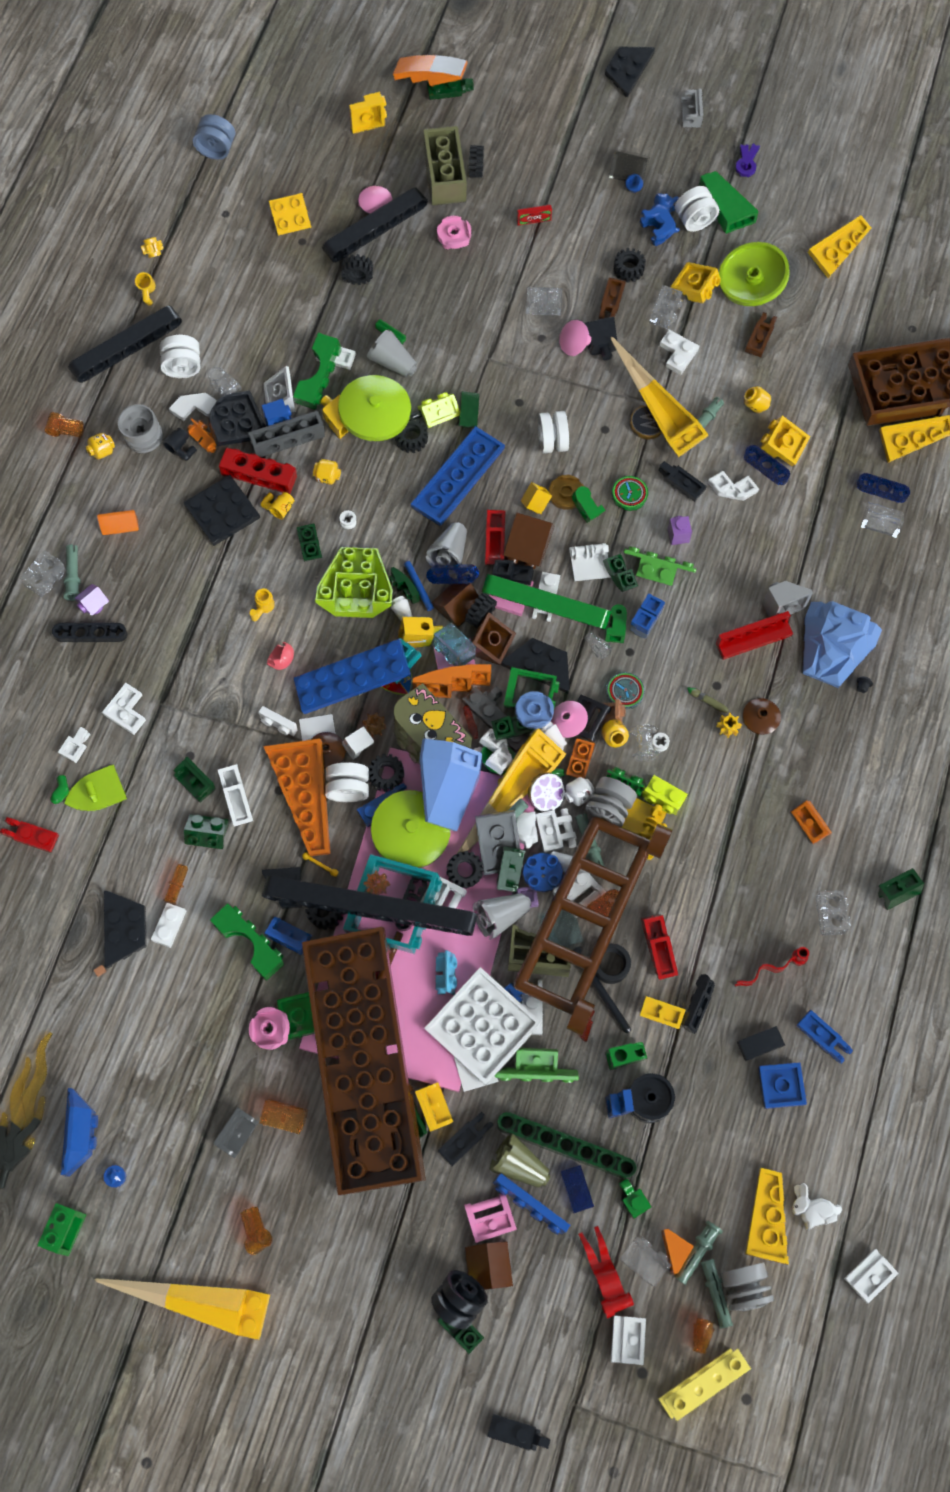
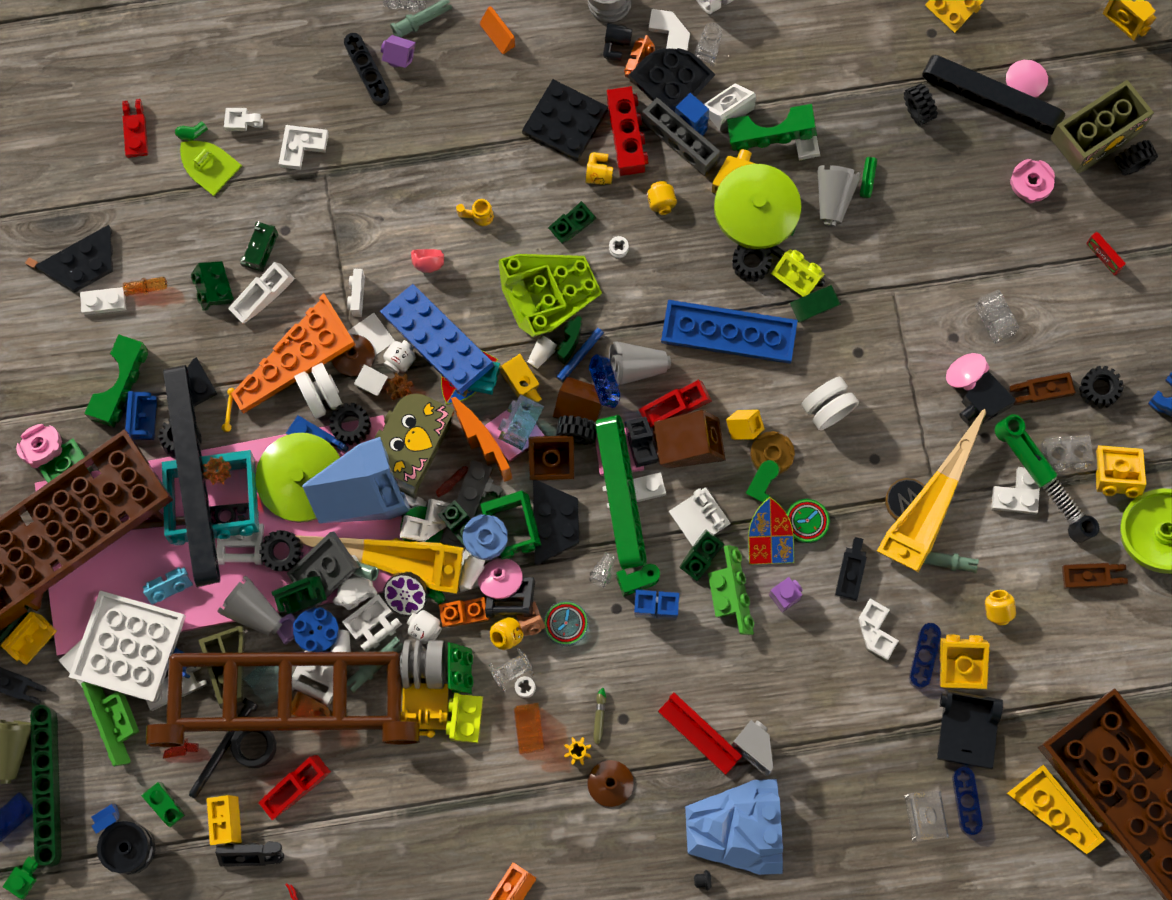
camera: 70 degrees right, 5 degrees up
none -> white head [383,340,416,374]
none -> clear orange hinge [514,703,545,754]
none -> shield [748,497,794,564]
none -> black door [937,690,1003,769]
none -> piece [995,414,1100,543]

